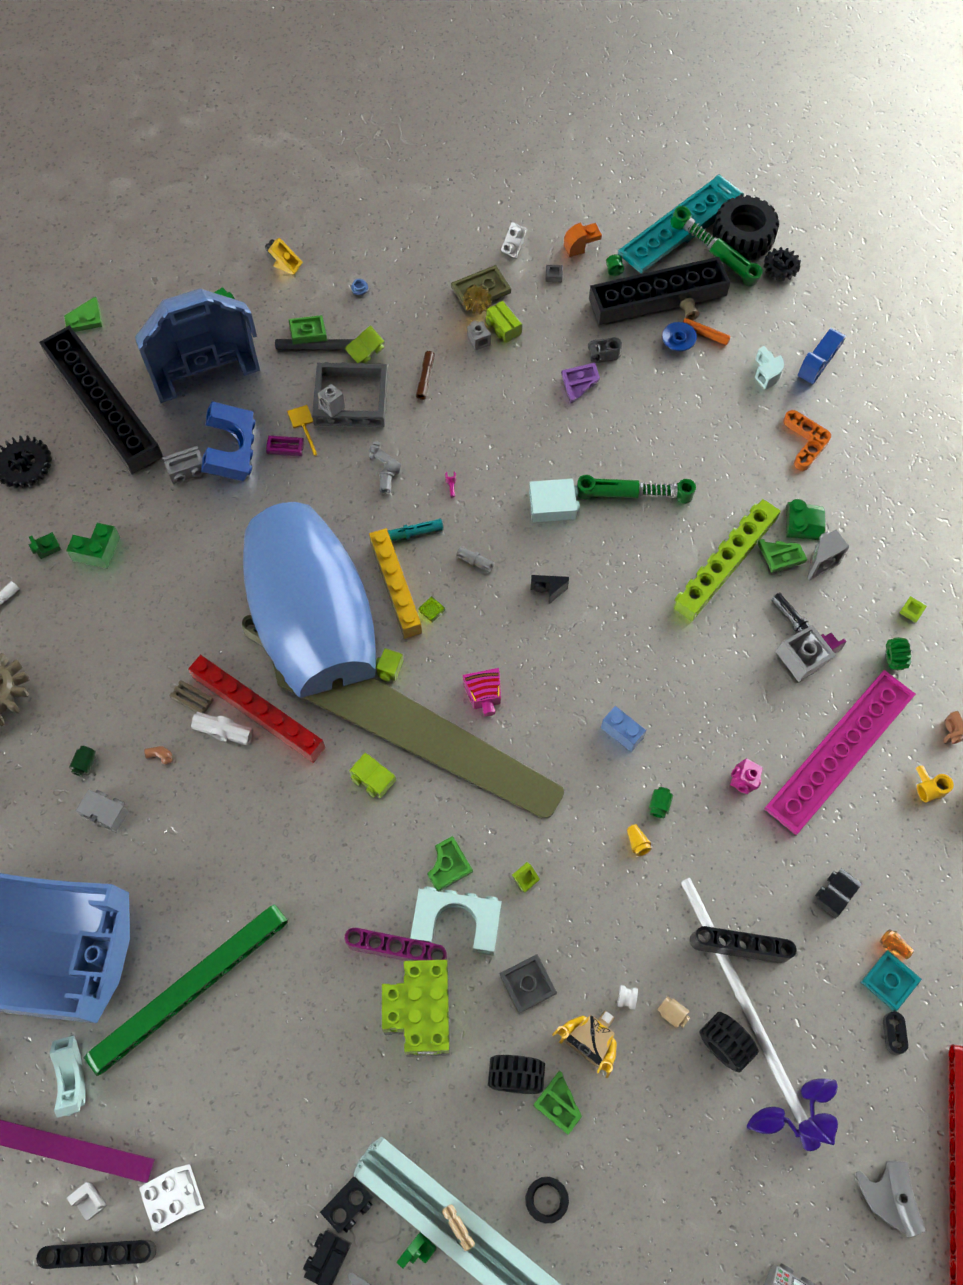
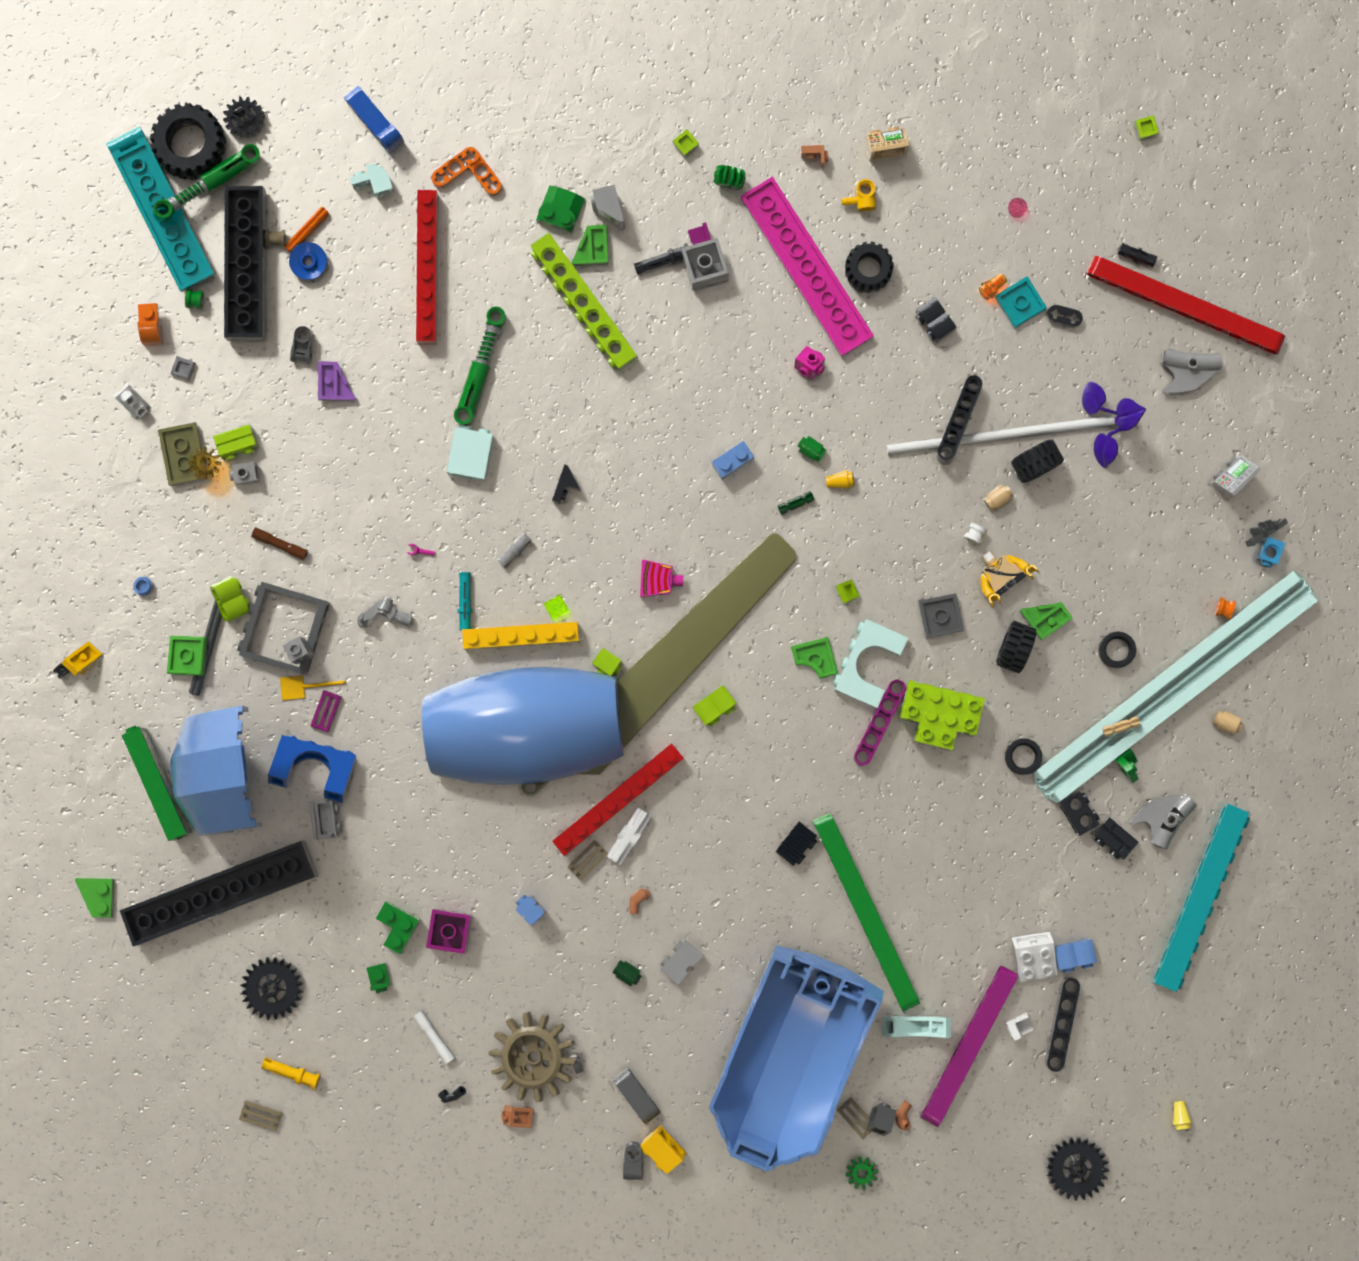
camera: 70 degrees left, 20 degrees up
none -> red brick [416,190,438,345]
none -> magenta brick [426,909,472,954]
none -> medium blue brick [516,895,546,925]
none -> black brick [775,821,818,866]
none -> dark green axle [778,491,814,514]
none -> black tyre [845,241,894,293]
none -> black tyre [1005,738,1042,775]
none -> medium blue brick [1054,938,1097,973]

